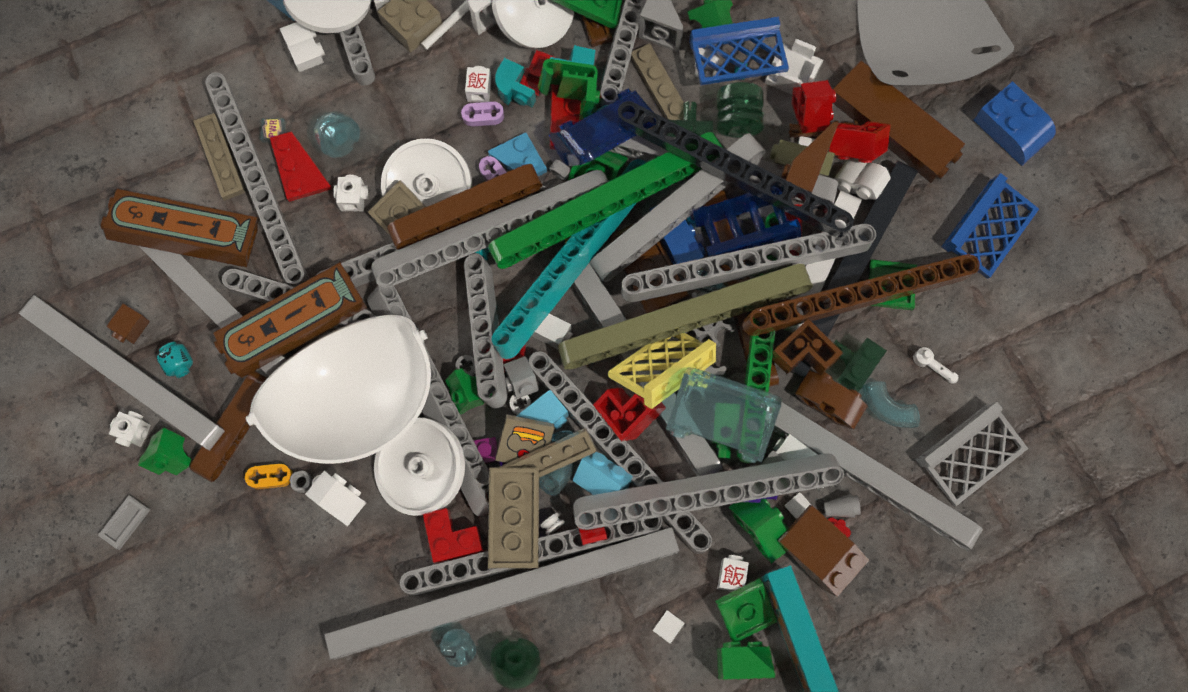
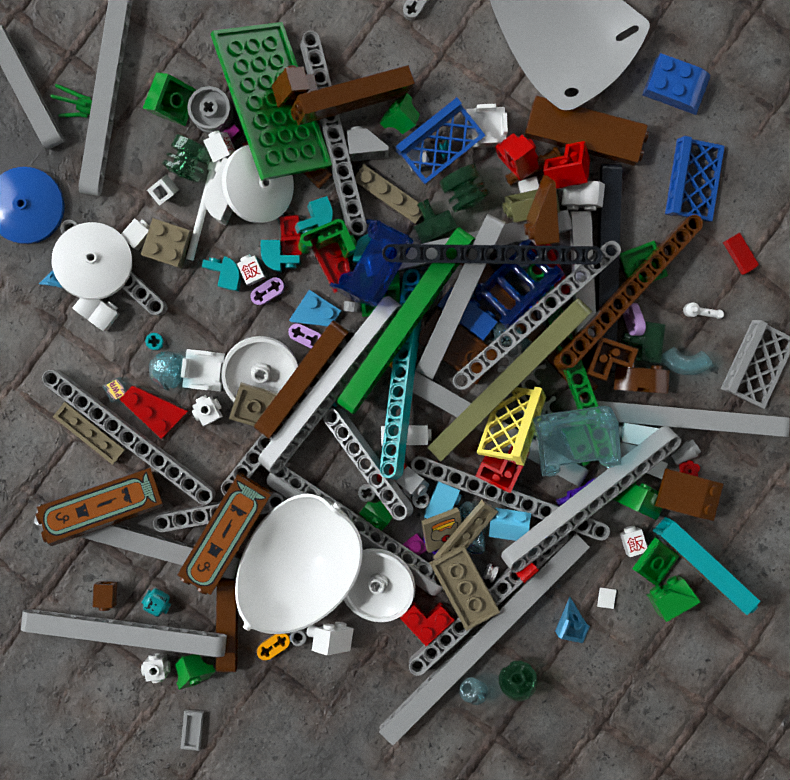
camera: 35 degrees left, 15 degrees up
none -> teal bush [145,333,164,350]
none -> white panel [181,349,226,392]
none -> teal brick [202,256,242,292]
none -> dark azure slope [555,597,590,643]
none -> lavender beam [623,303,646,336]
none -> red slope [723,232,759,275]

